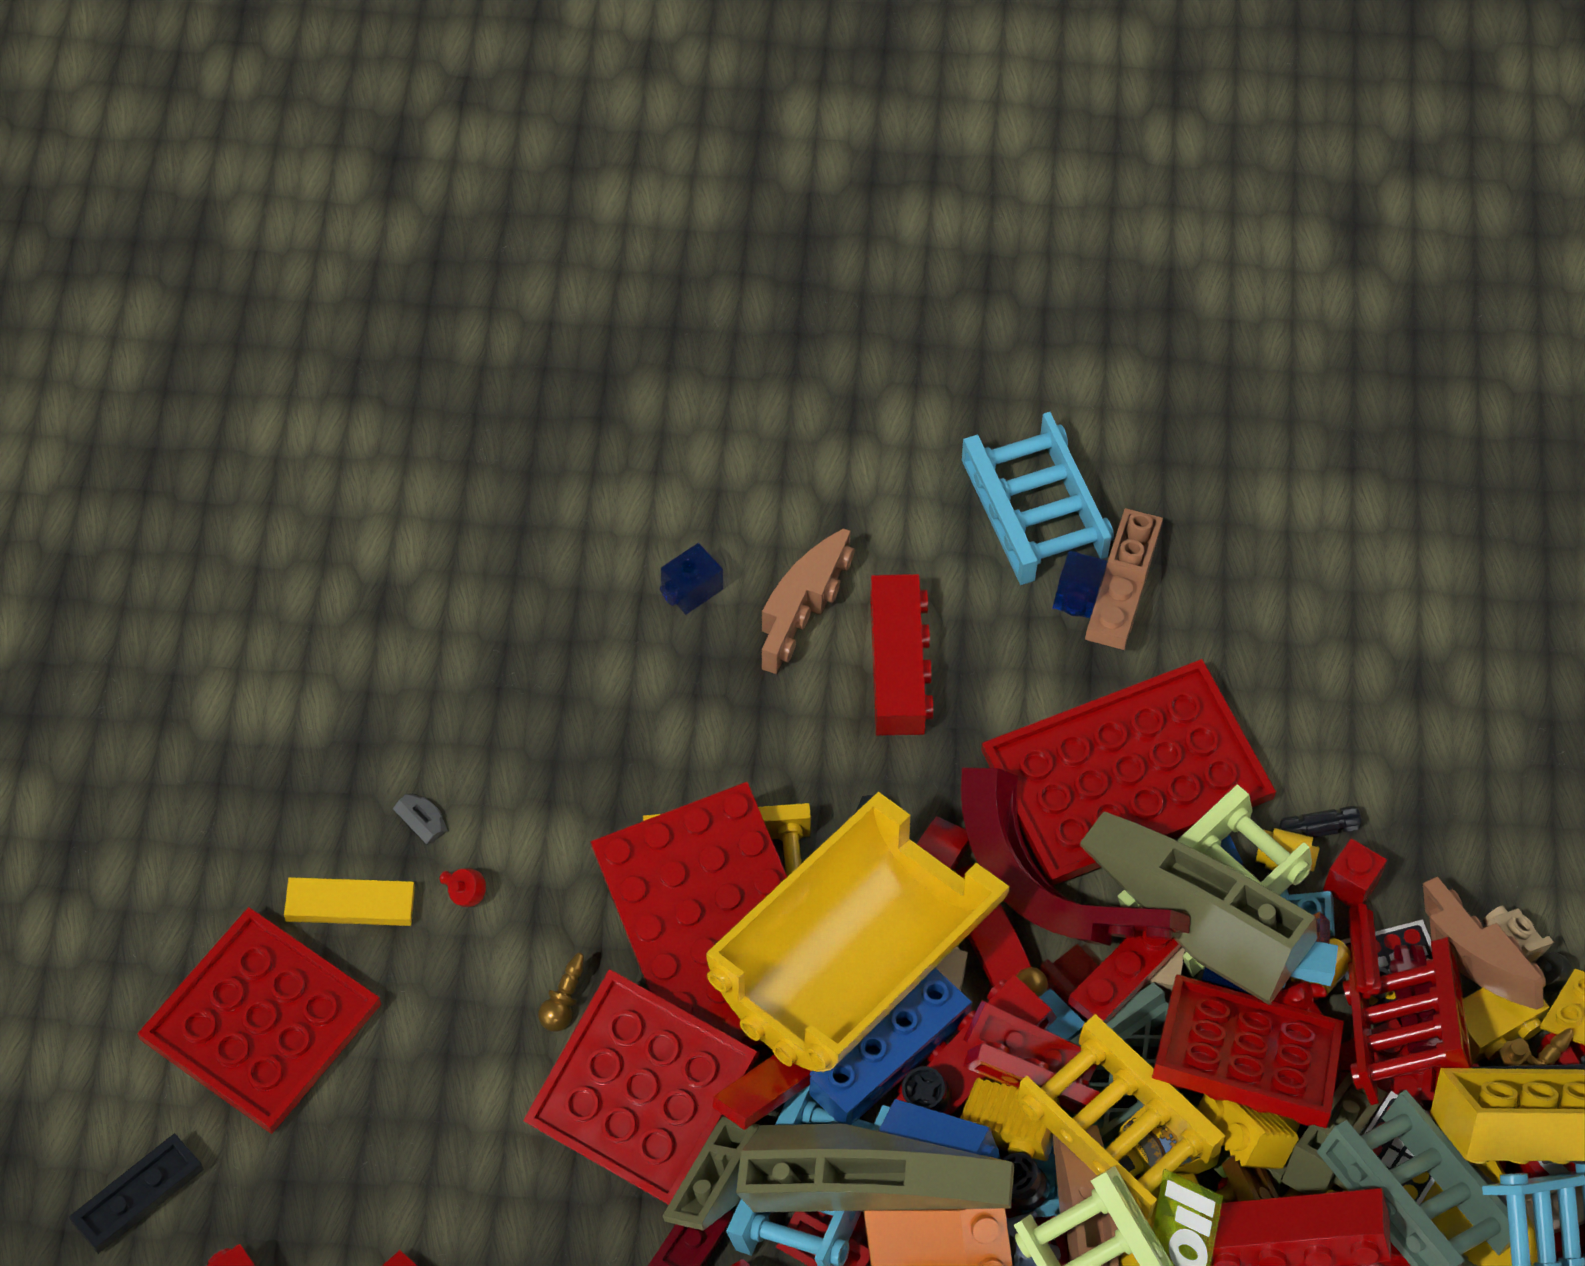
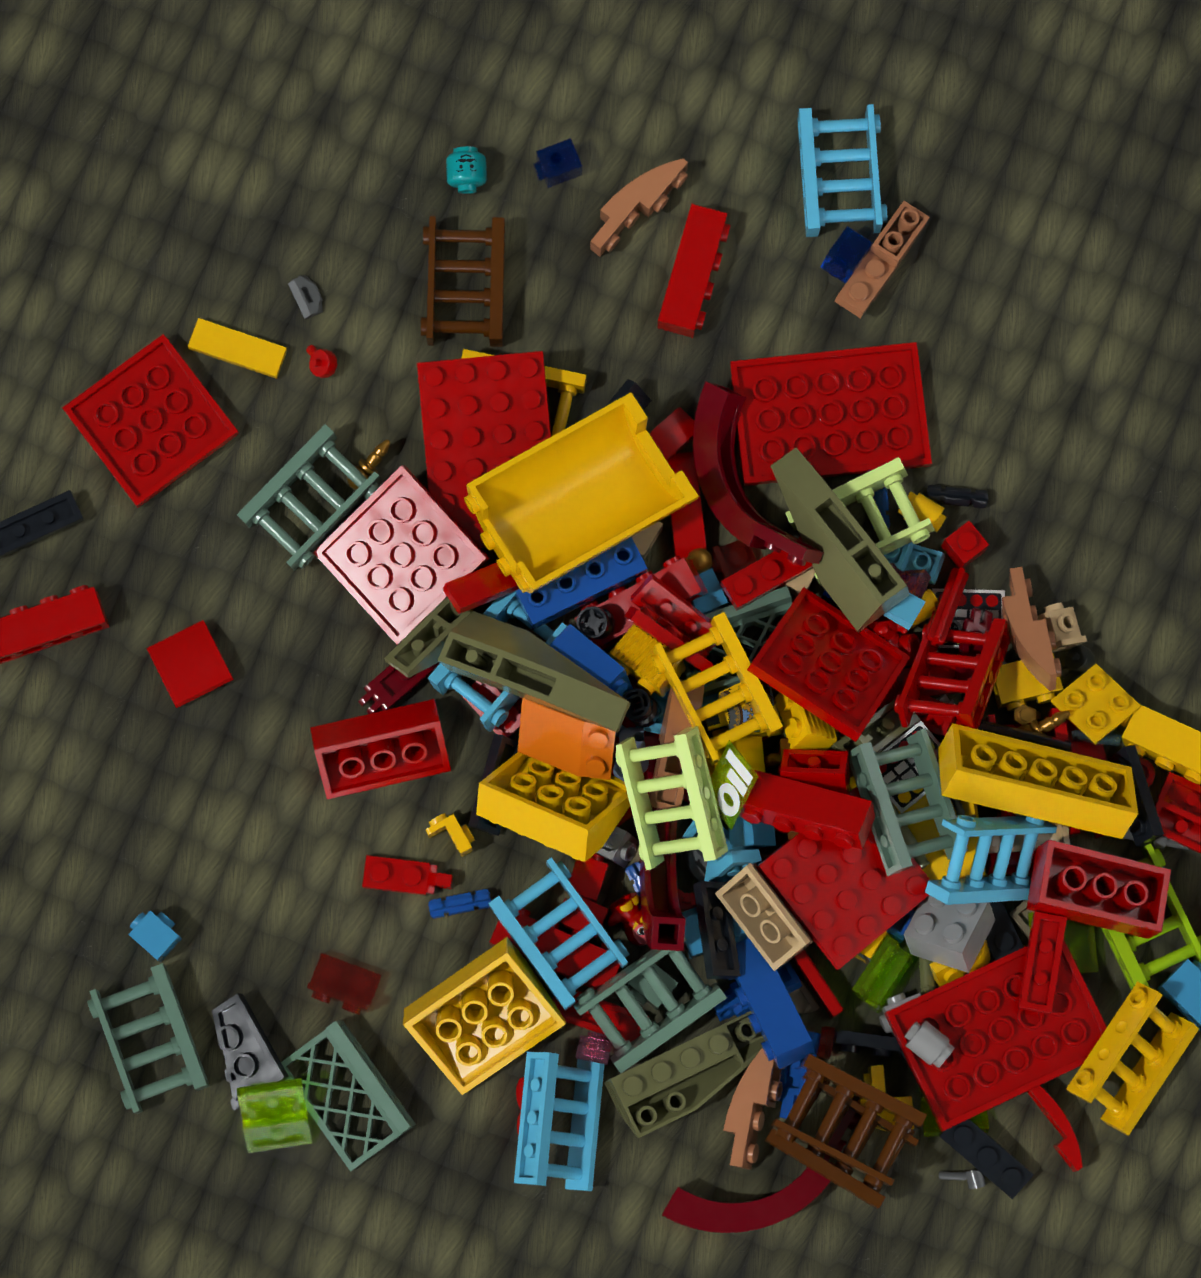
camera: 15 degrees right, 20 degrees up
none -> sand green fence [237,424,382,571]
none -> reddish brown fence [421,216,505,347]
none -> teal head [446,146,487,194]
none -> red slope [780,749,850,795]
none -> red tile [898,633,921,666]

